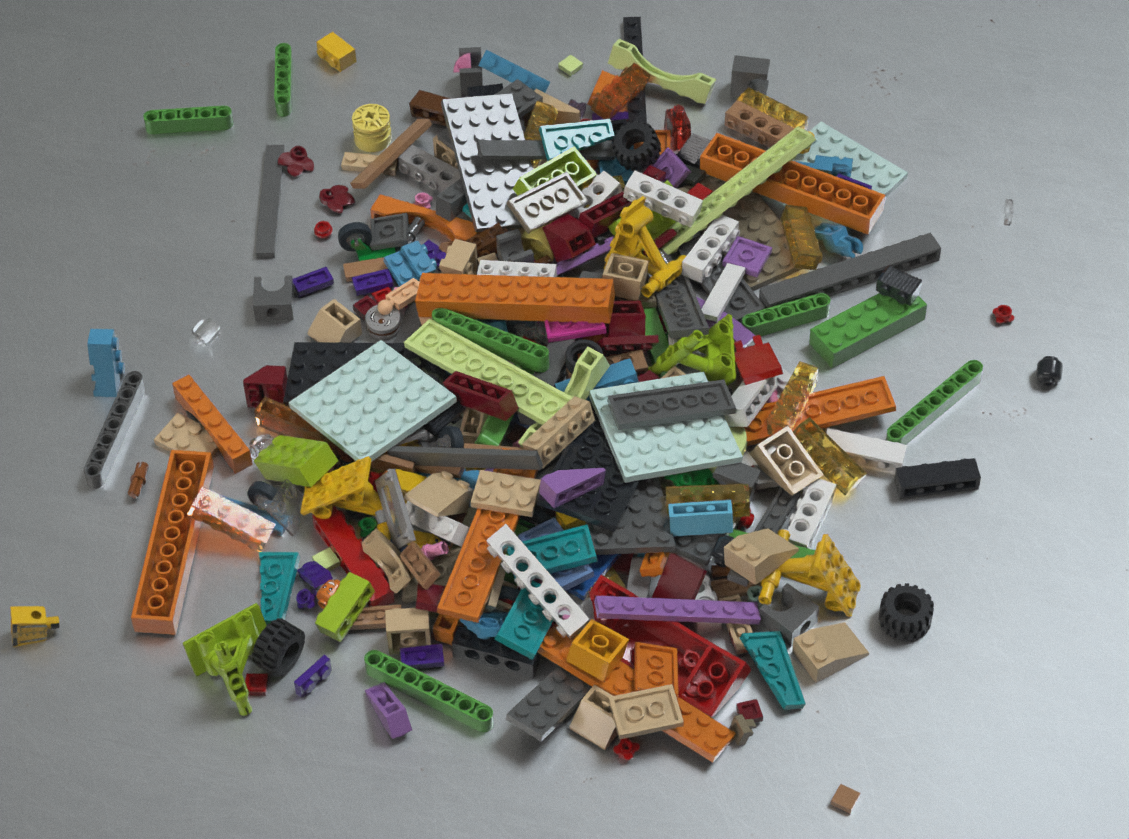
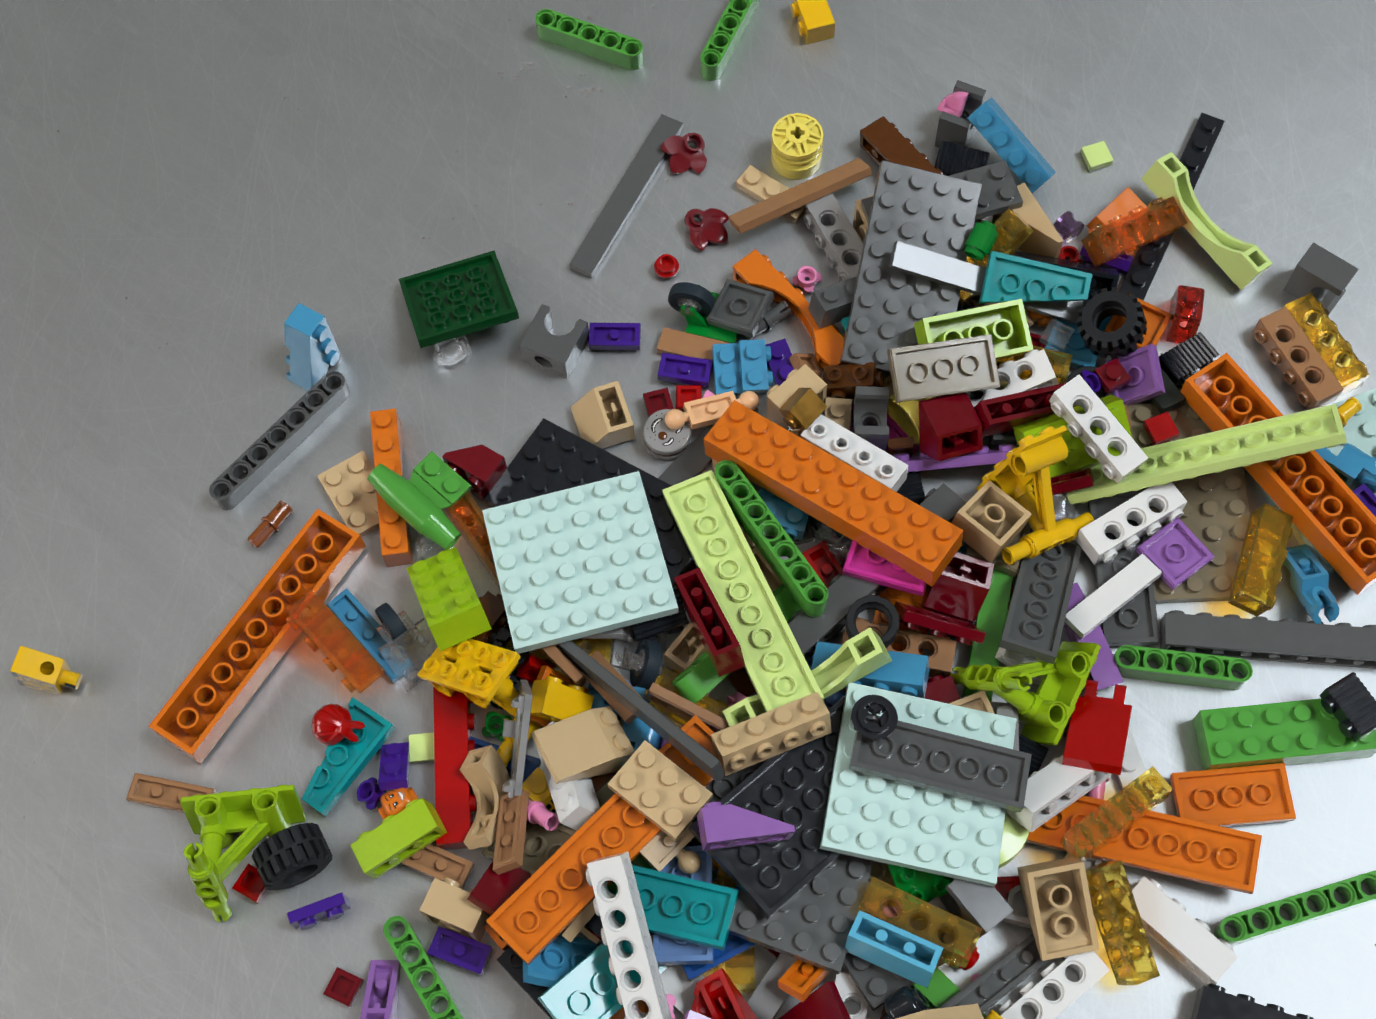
camera: 30 degrees right, 15 degrees up
none -> medium nougat tile [126,773,217,813]
none -> red piece [311,704,365,746]
none -> dark red tile [323,967,364,1008]
none -> bright green plate [367,451,471,550]
none -> dark green plate [399,250,519,348]
none -> tan plate [640,822,701,874]
none -> pearl gold brick [779,388,827,430]
none -> black gear [850,695,898,741]
none -> green brick [964,220,999,261]
none -> clear tile [1039,318,1075,353]
none -> orange plate [1170,763,1296,827]

